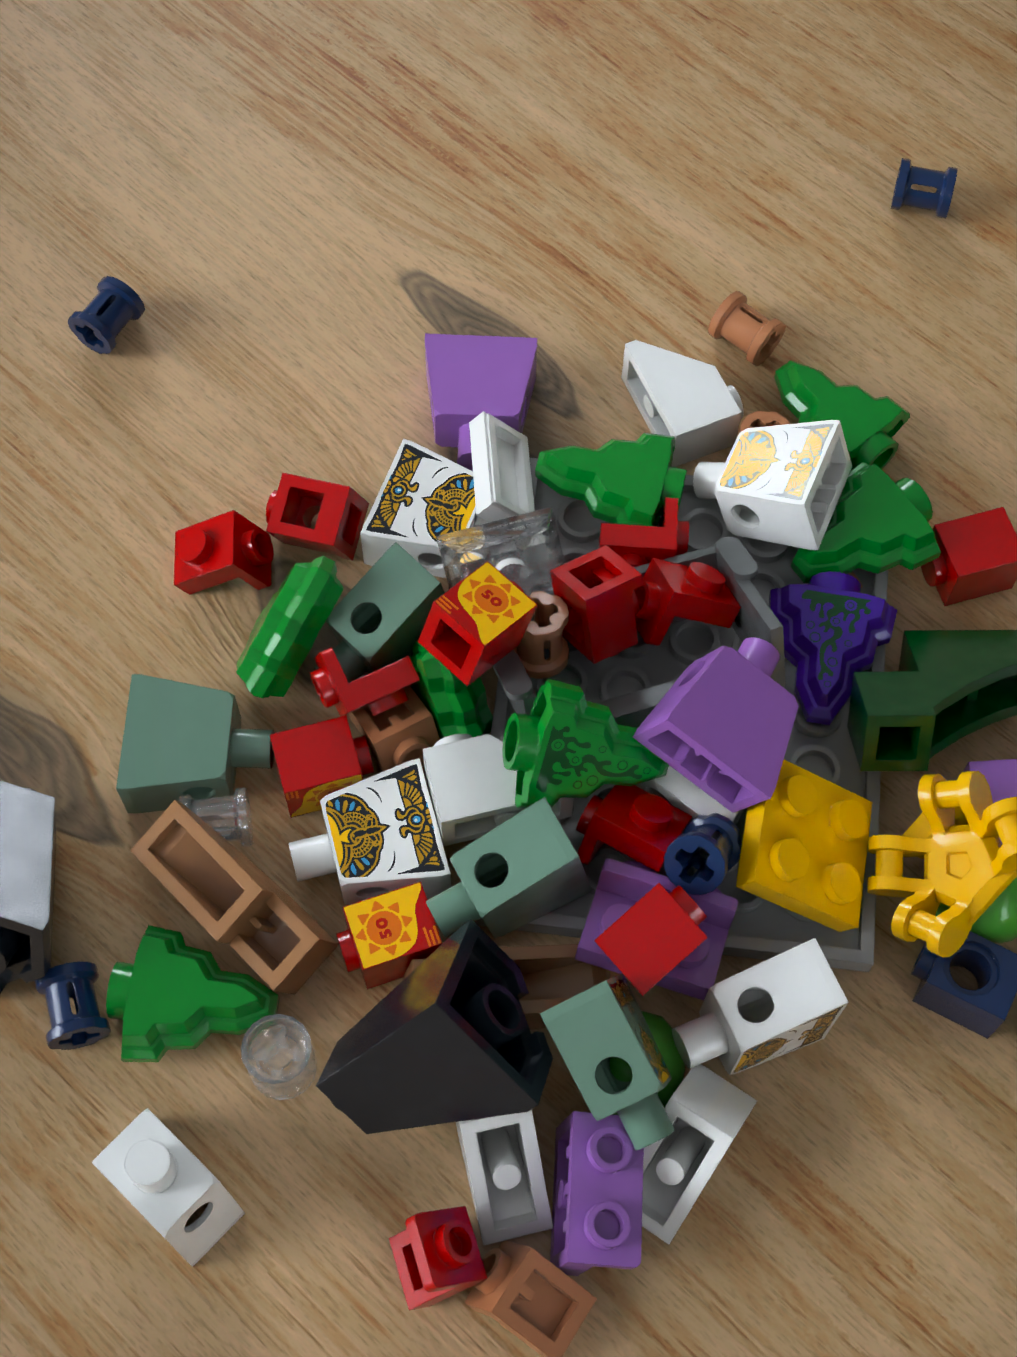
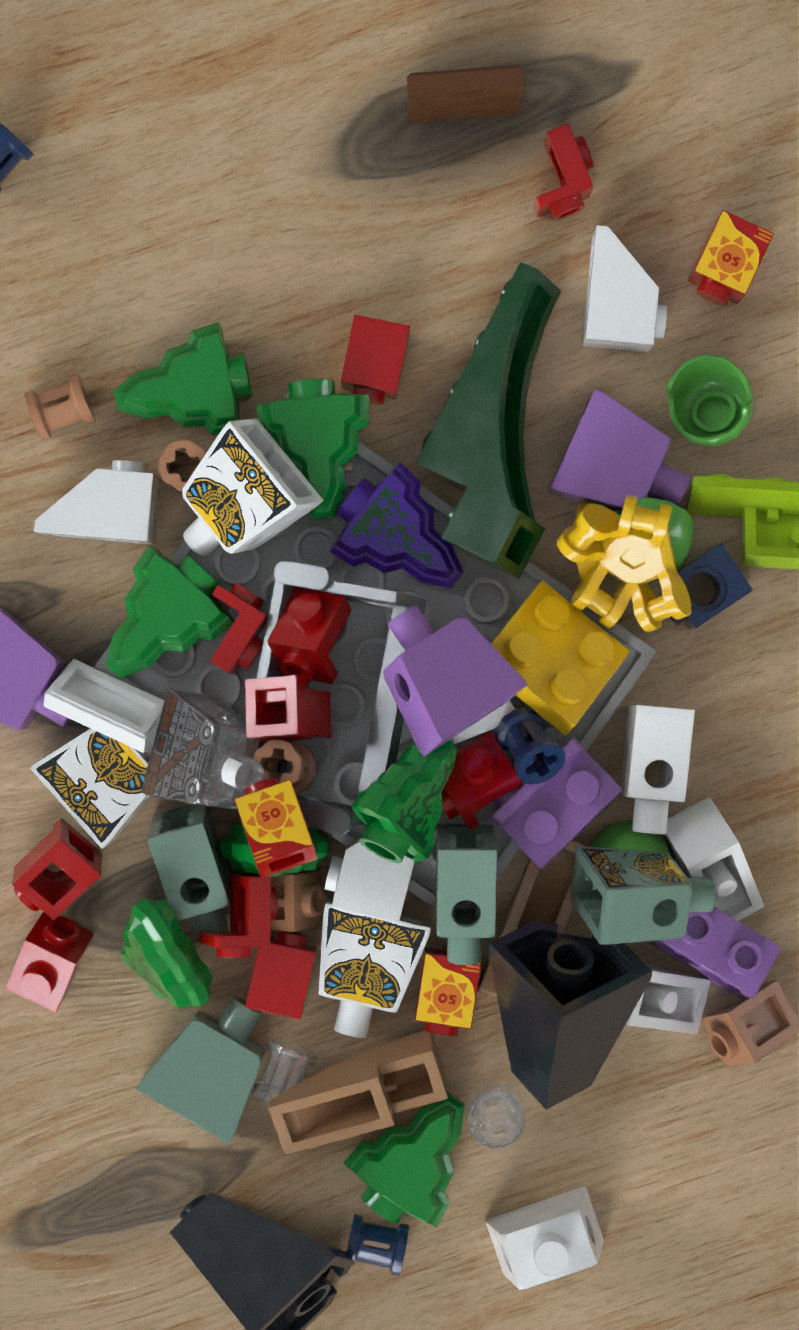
camera: 60 degrees left, 25 degrees up
red bracket [389,1206,488,1311] -> none
red brick [594,883,708,996] -> none

